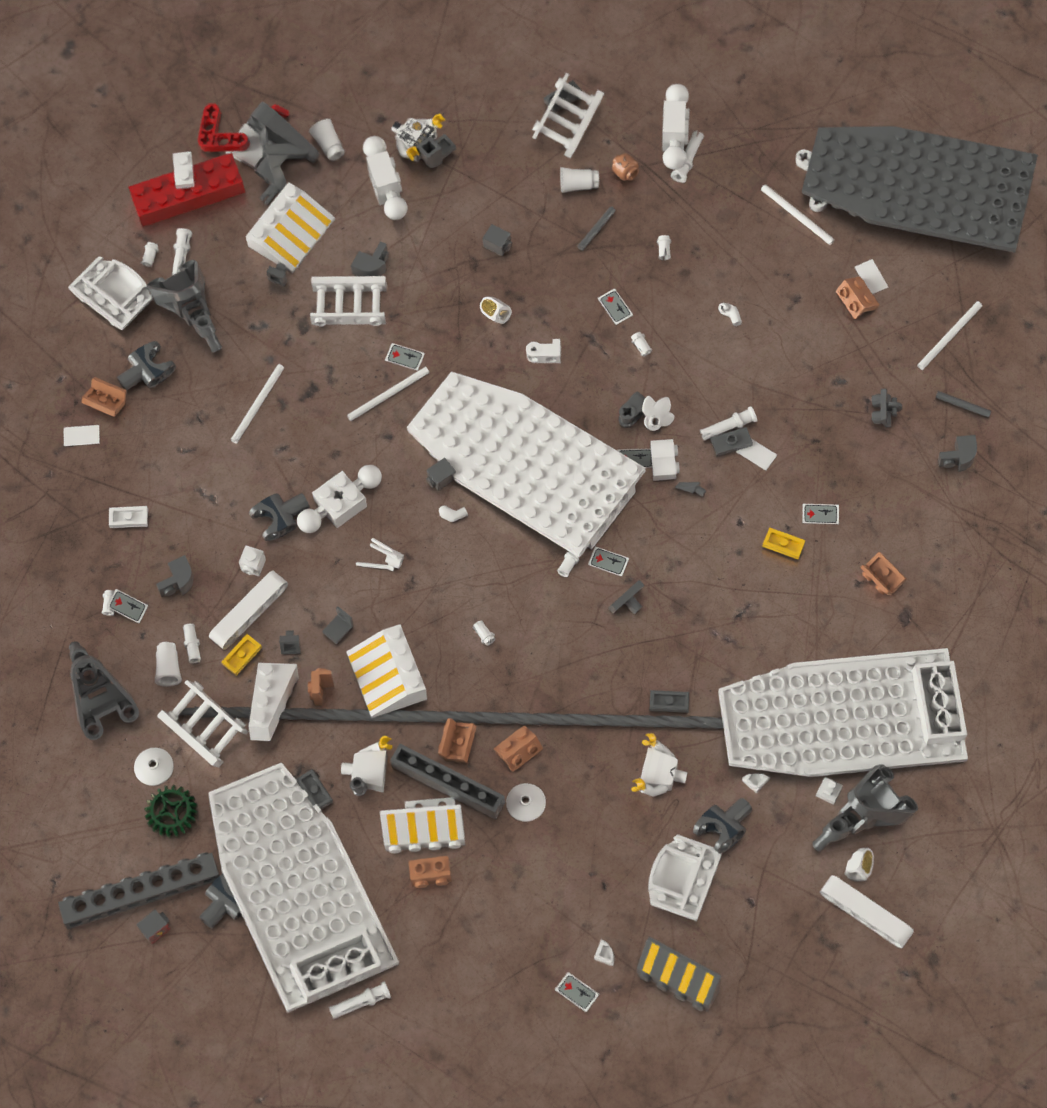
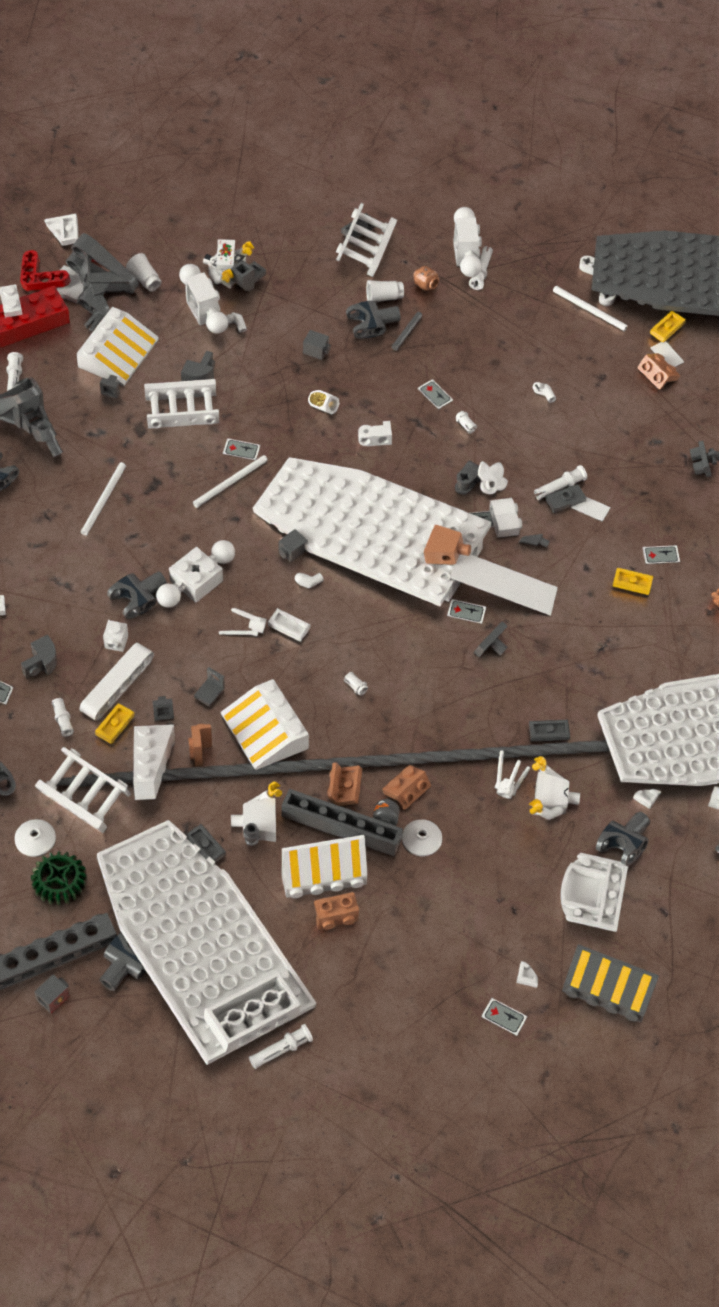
camera: 15 degrees left, 10 degrees down
white plant [155,642,182,687] -> none
white pin [557,552,579,577] -> none
white pin [657,235,671,260] -> none
none -> white wing [45,214,79,246]
none -> white tile [216,239,235,269]
none -> white arm [227,312,247,333]
none -> white plate [268,608,310,642]
none -> dark grey connector [346,300,401,339]
none -> dark grey head [373,799,400,826]
none -> nougat torso [423,525,471,565]
none -> white sticker [450,554,558,616]
none -> white plant [494,750,530,799]
none -> yellow plate [650,311,686,343]

